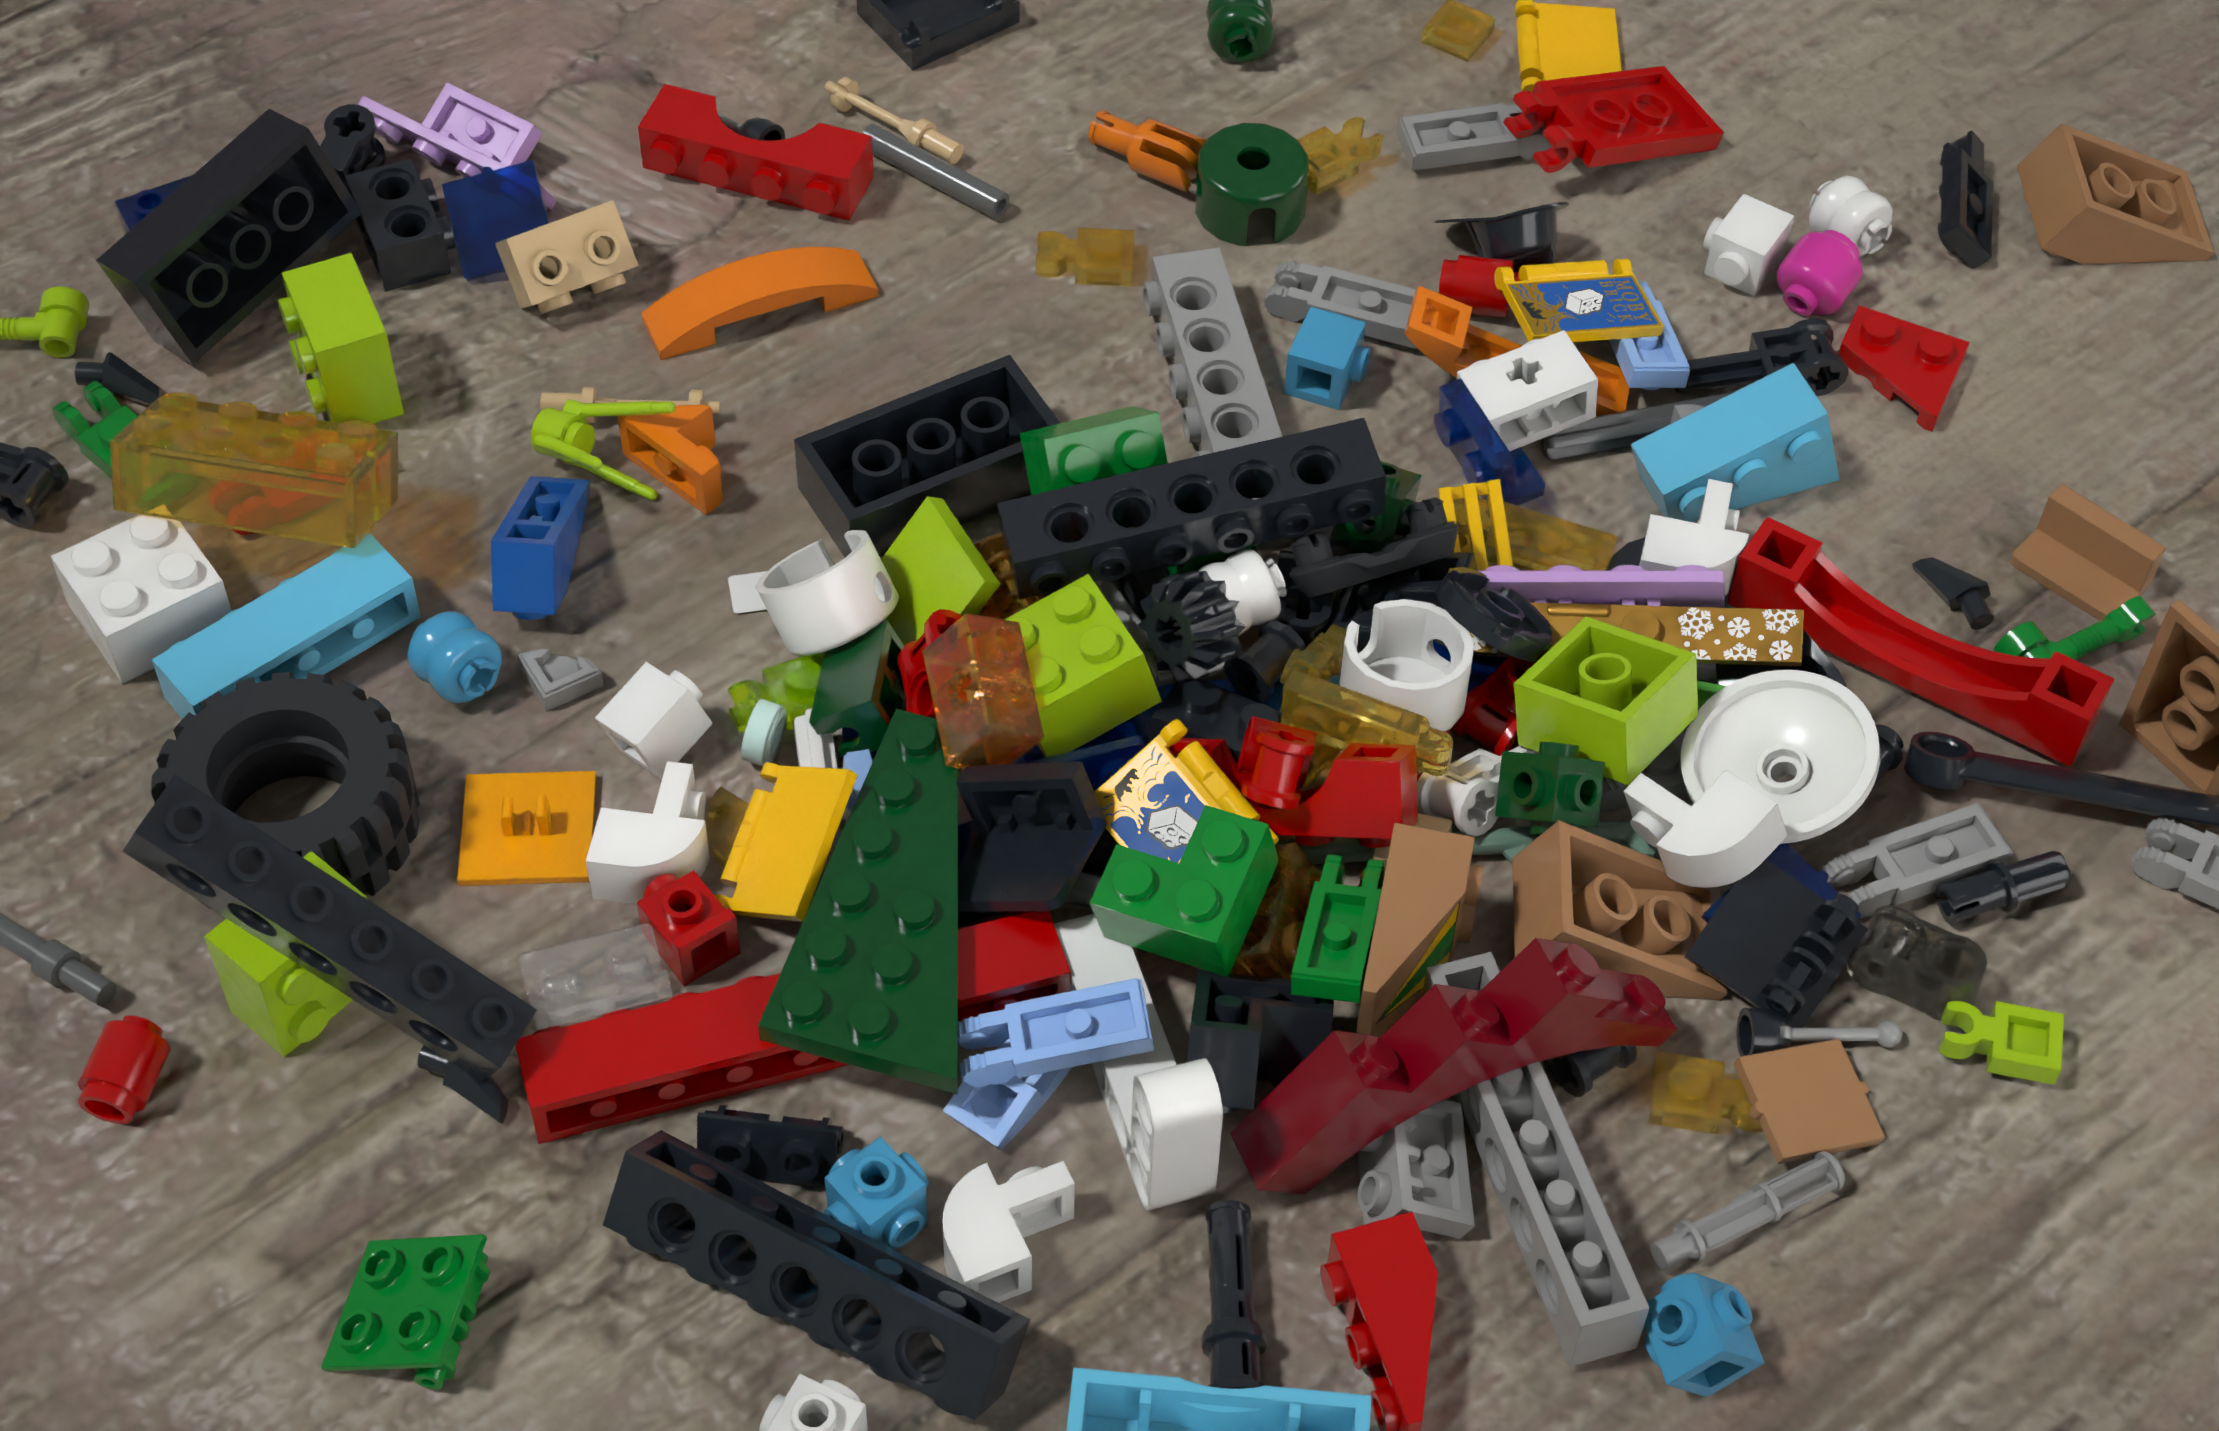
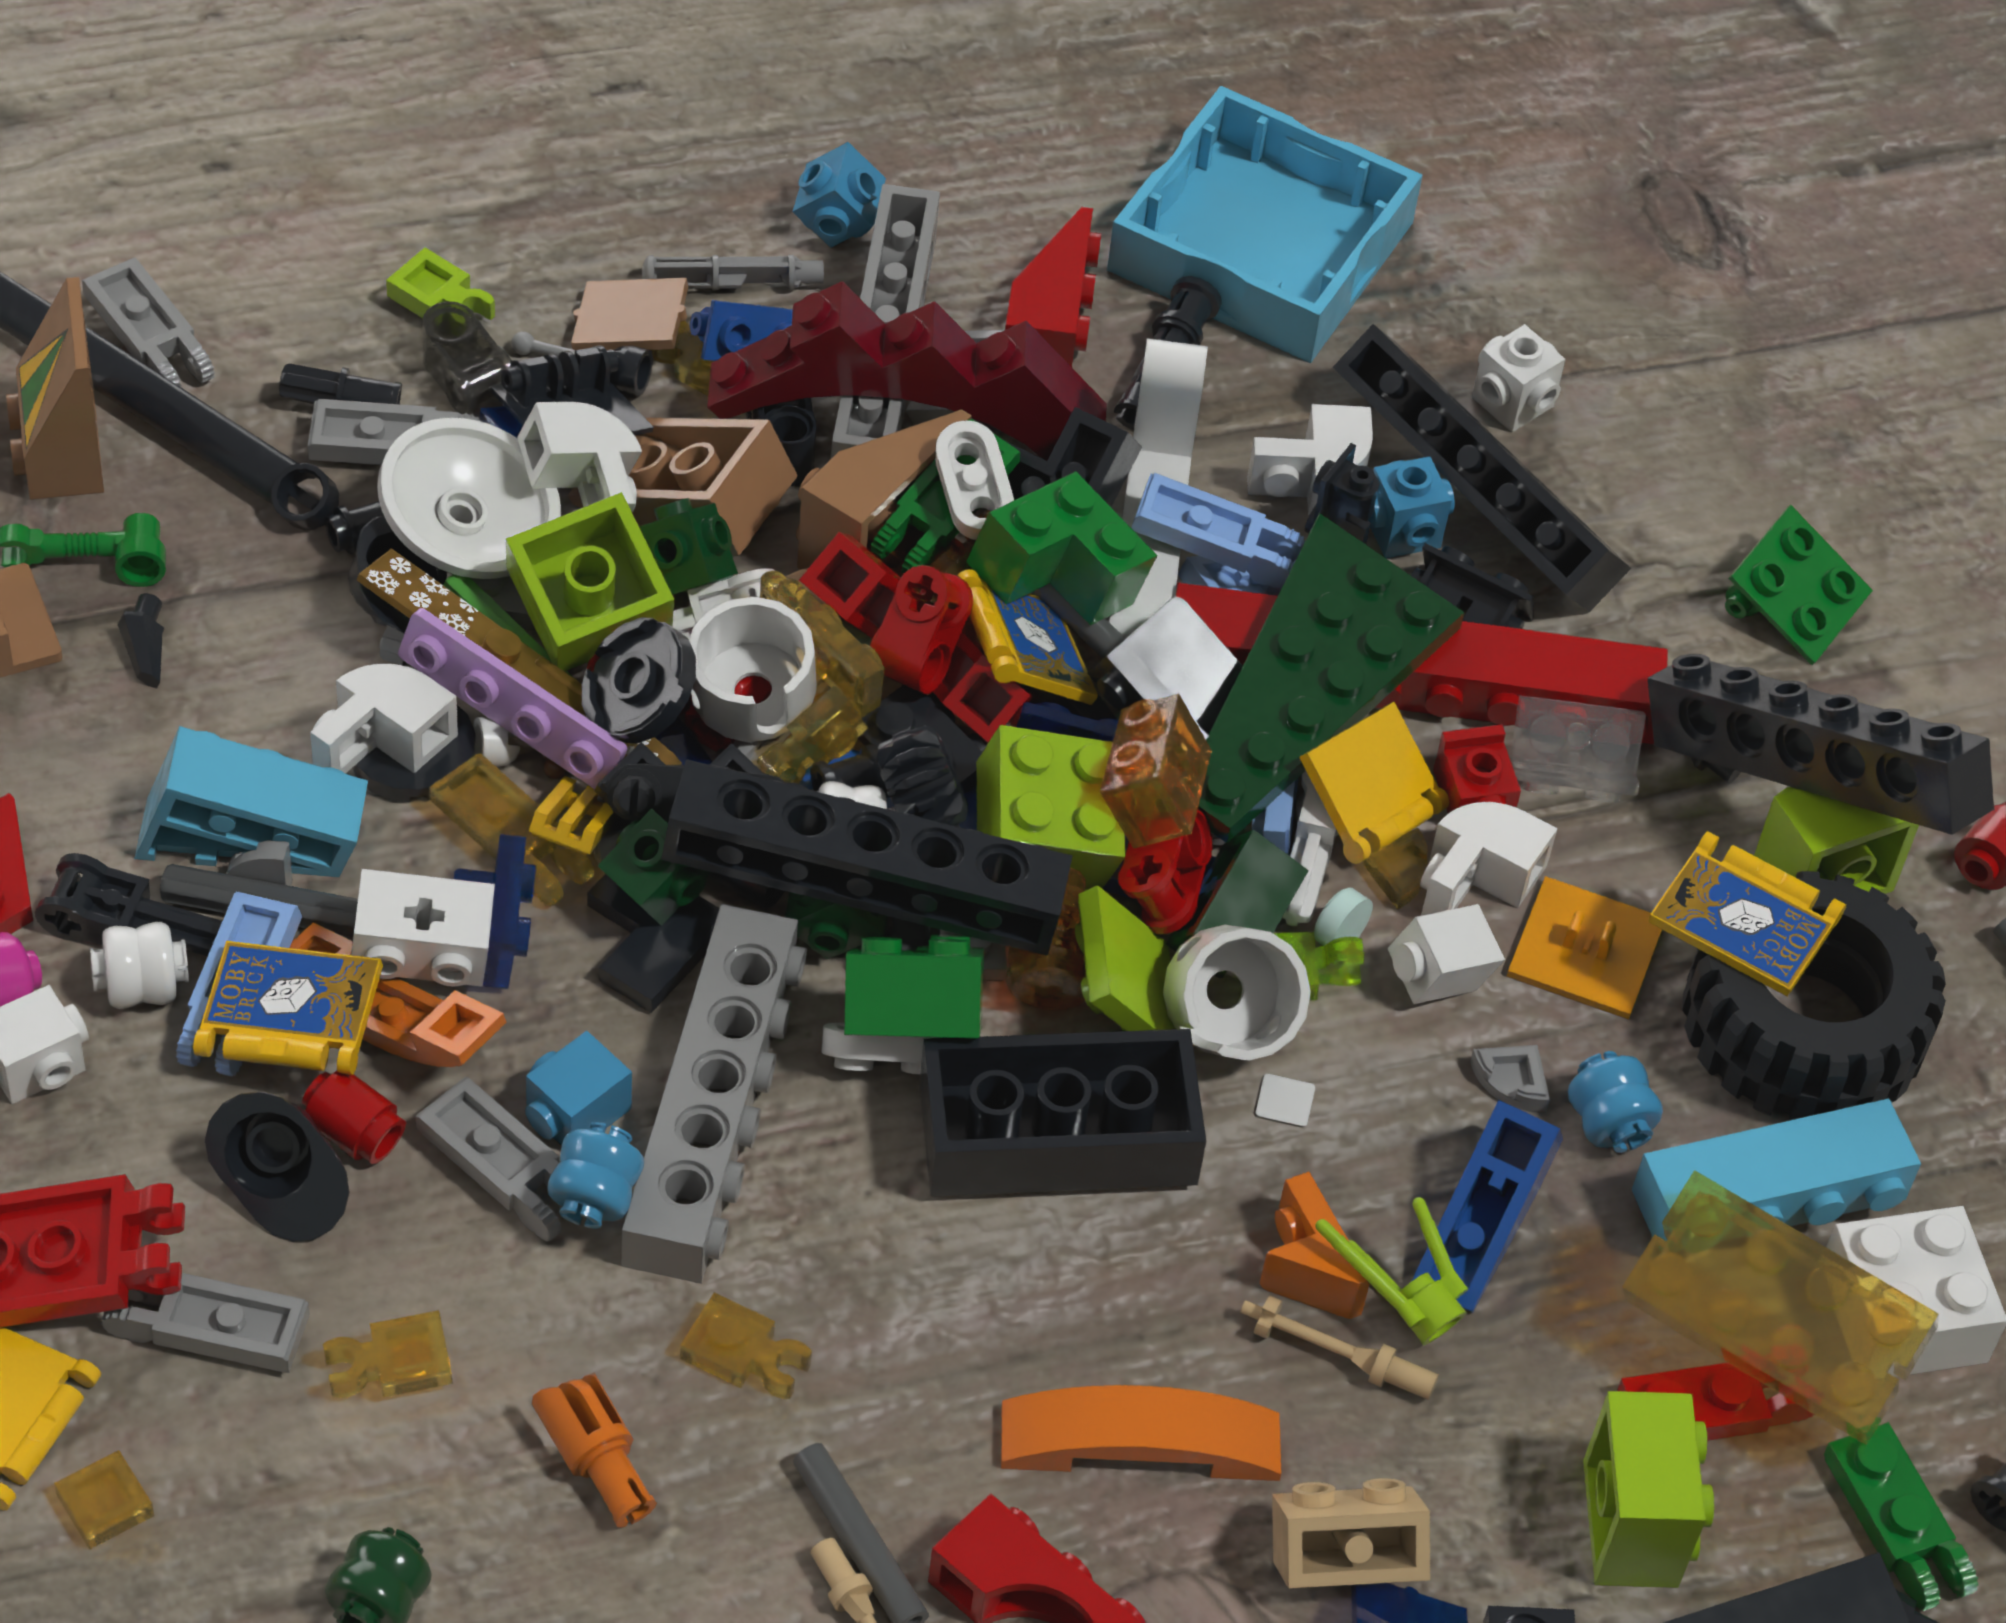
camera: 160 degrees left, 0 degrees up
dark green piece [1195,123,1309,246] -> none
red arch [1727,517,2115,767] -> none
none -> white piece [90,922,189,1009]
none -> dark azure piece [547,1122,644,1229]
none -> blue hinge [690,300,793,361]
none -> white plate [935,421,1014,540]
none -> black hinge [1305,443,1379,545]
none -> piece [1648,831,1846,997]

